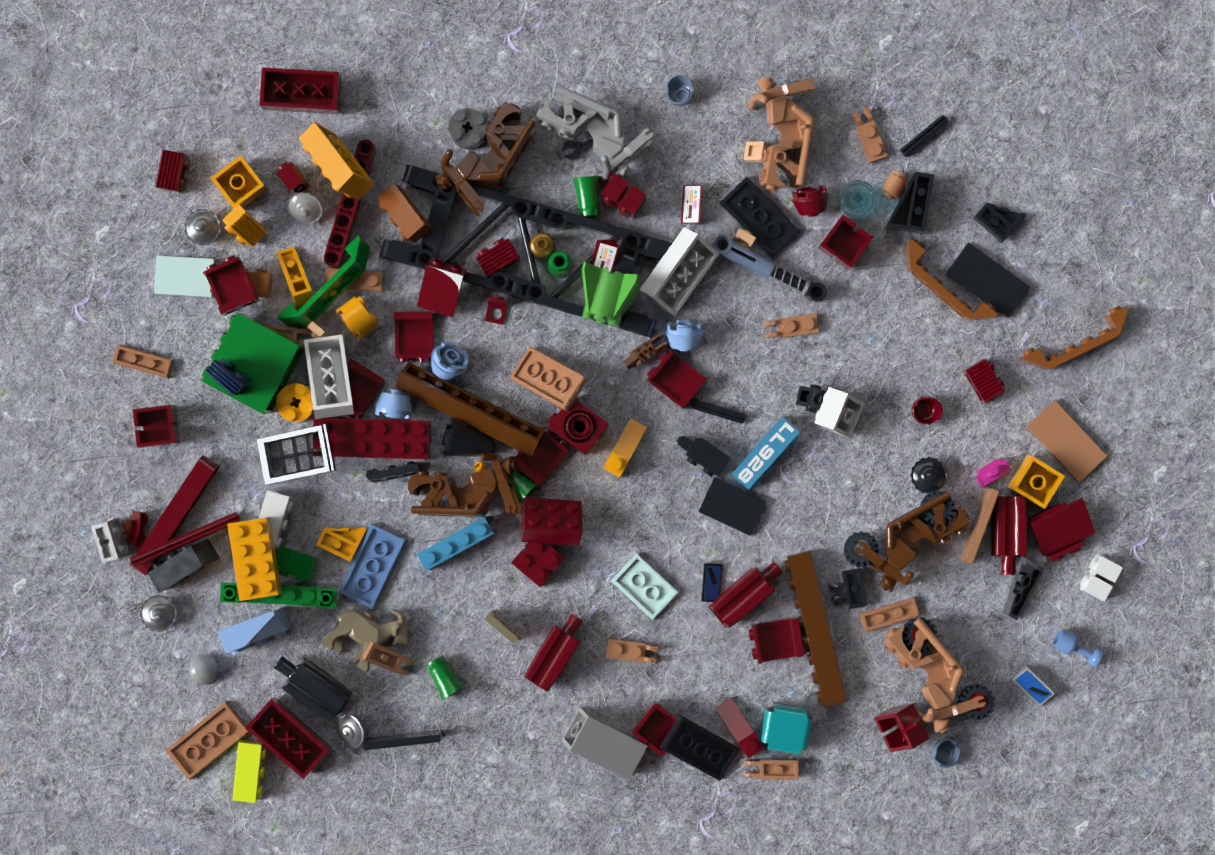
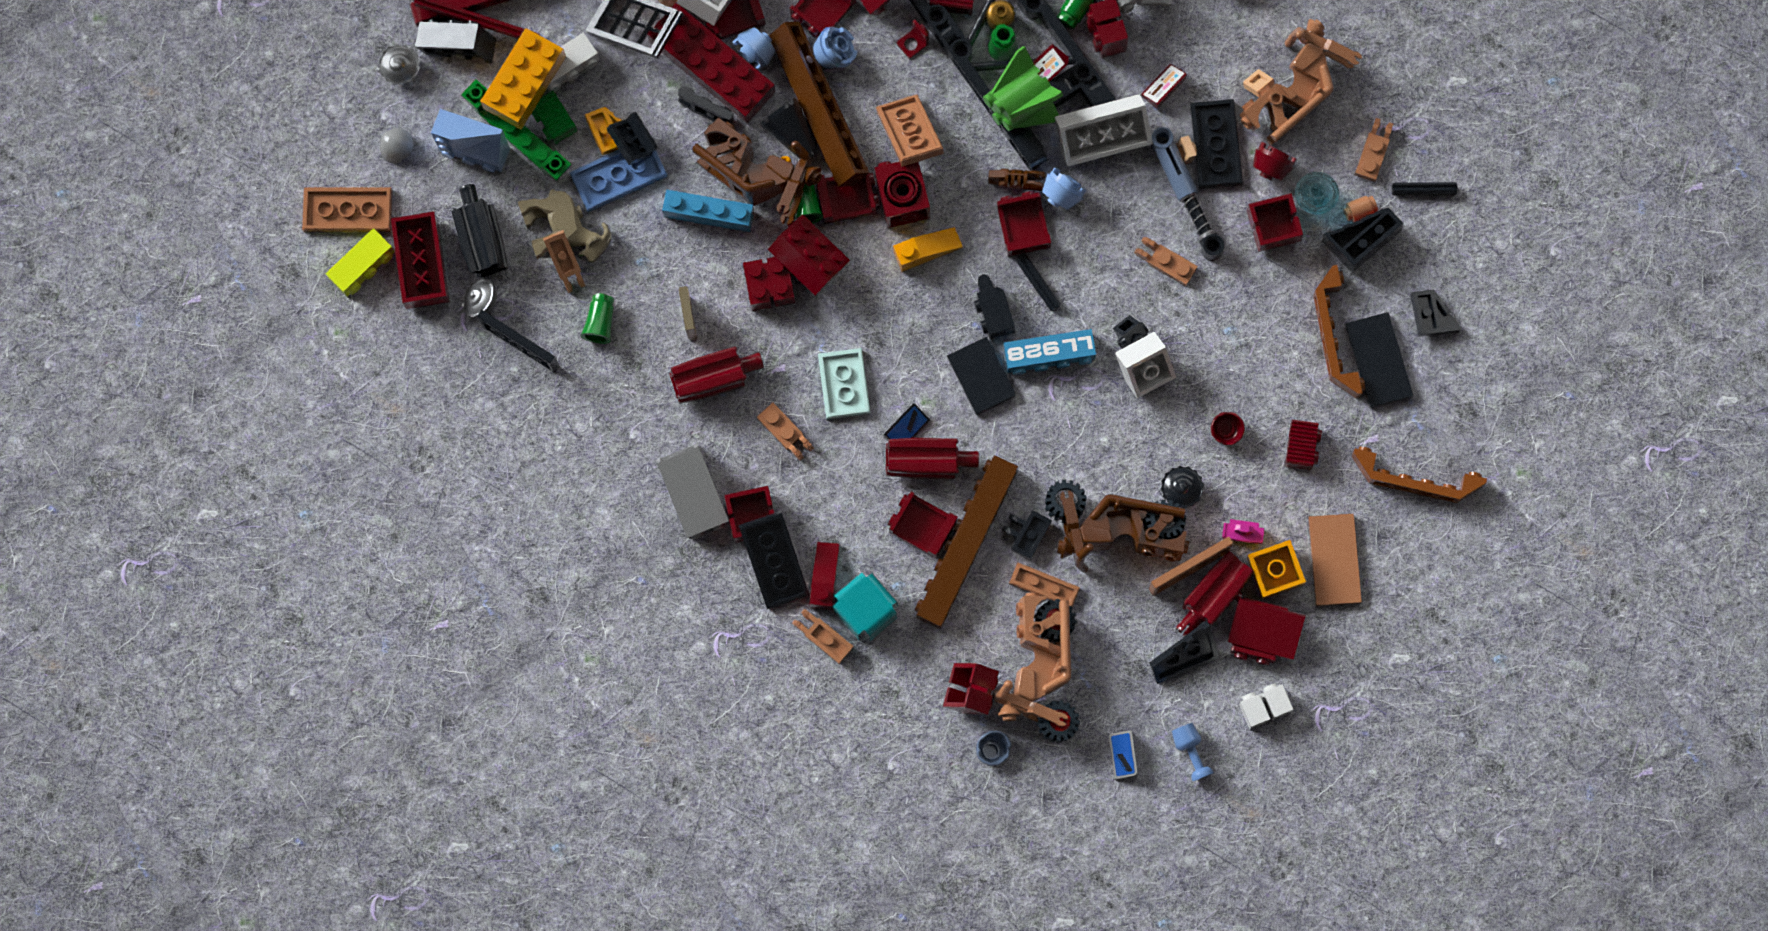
camera: 45 degrees right, 10 degrees down
none -> black bracket [607,112,658,165]

